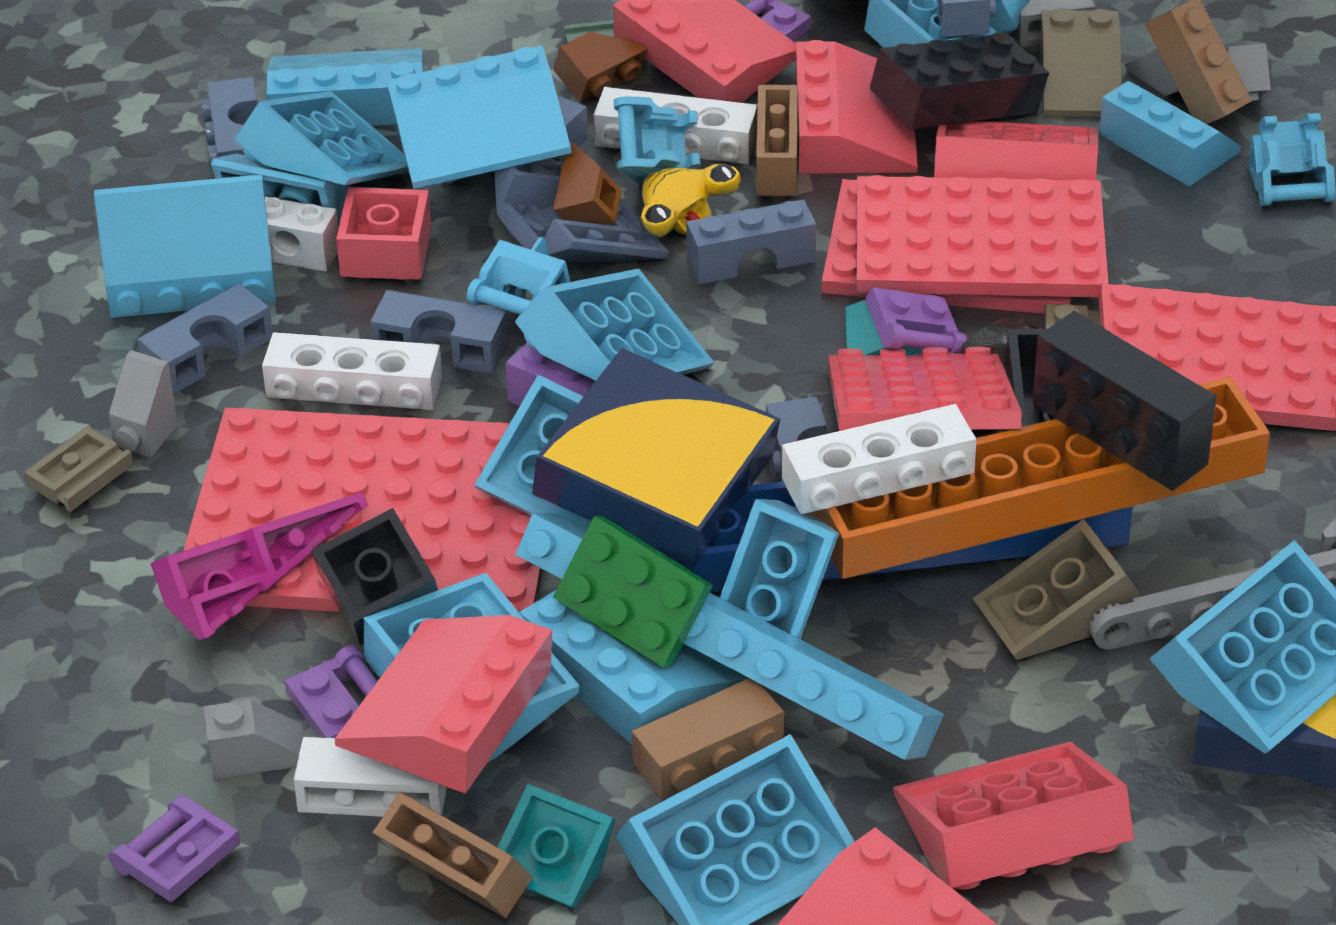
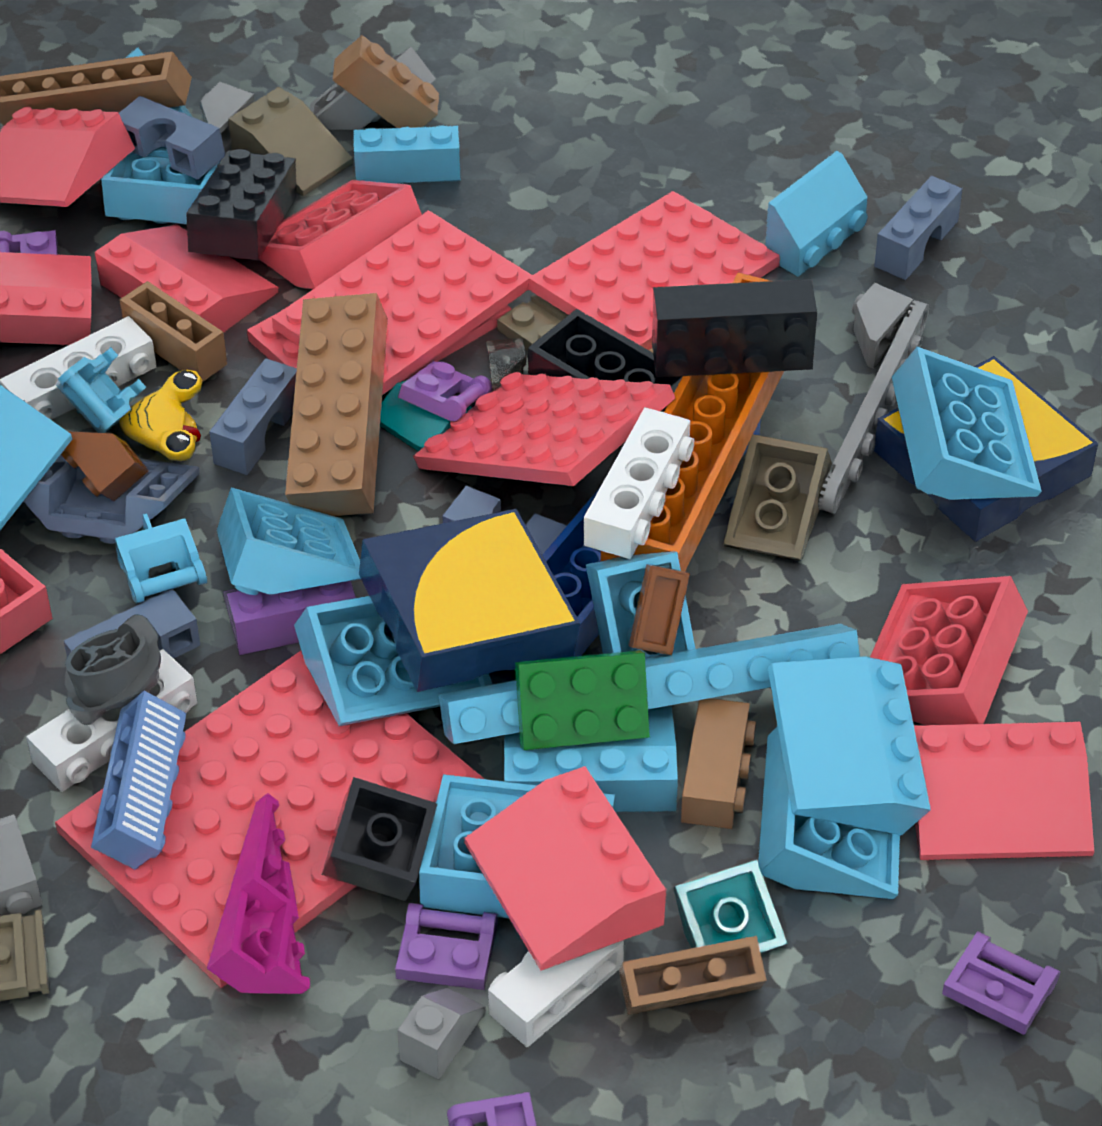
camera: 50 degrees left, 5 degrees up
medium azure piece [1248,113,1336,207] -> none
none -> dark grey piece [64,614,161,725]
none -> medium blue brick [91,690,186,869]
none -> medium nougat brick [285,293,388,516]
none -> dark orange tile [629,564,690,655]
none -> medium azure slope [768,656,931,835]

